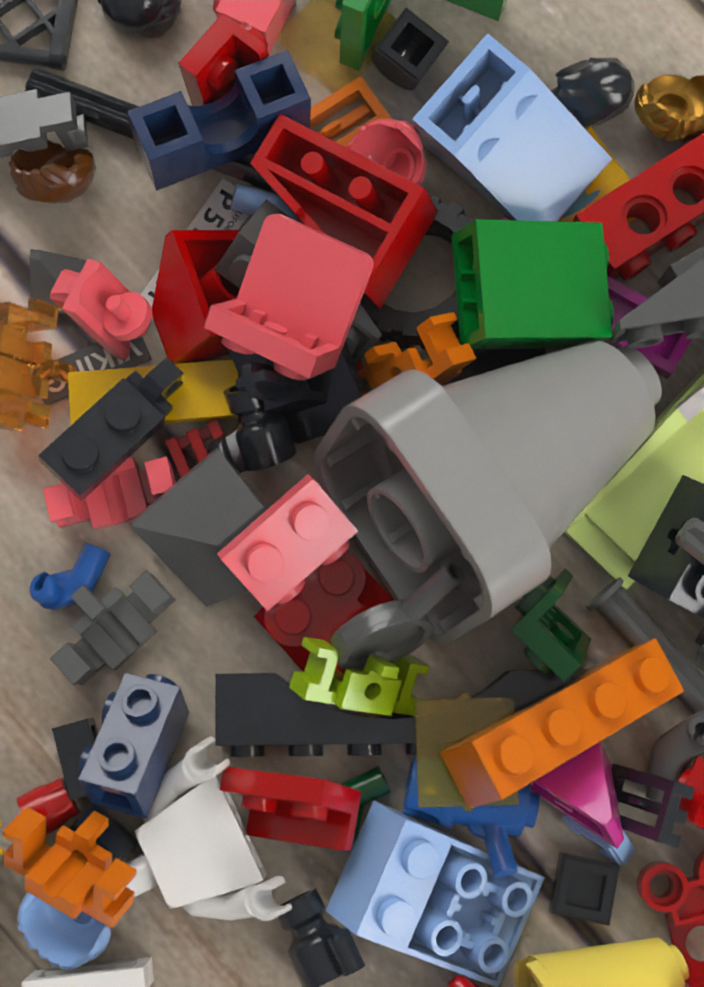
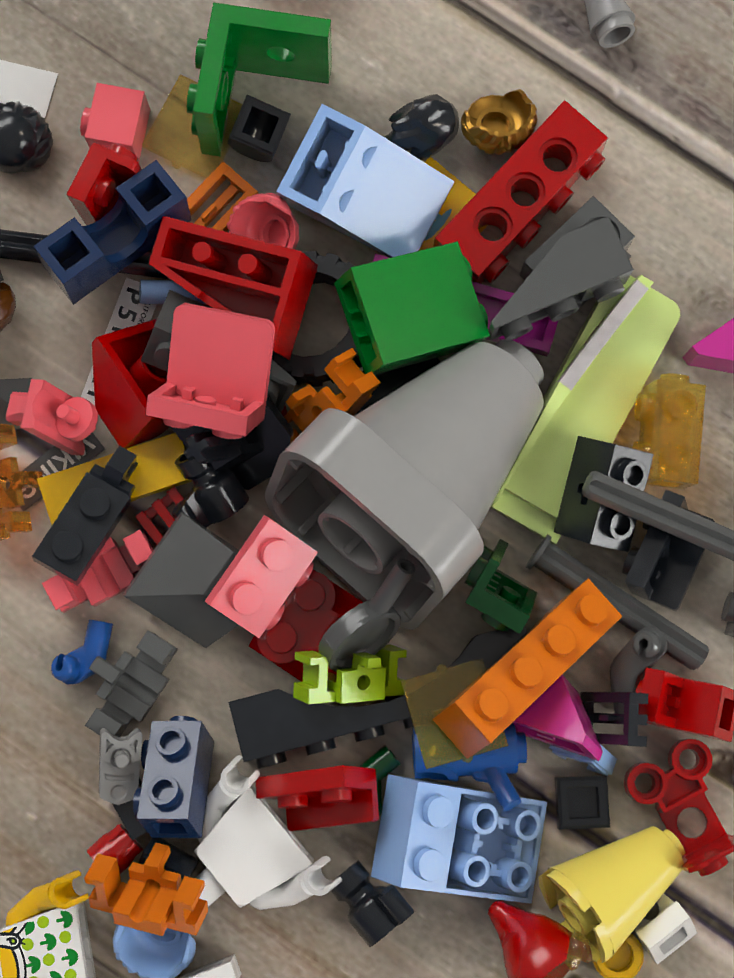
camera: 15 degrees left, 0 degrees up
none -> light grey piece [98,728,143,805]

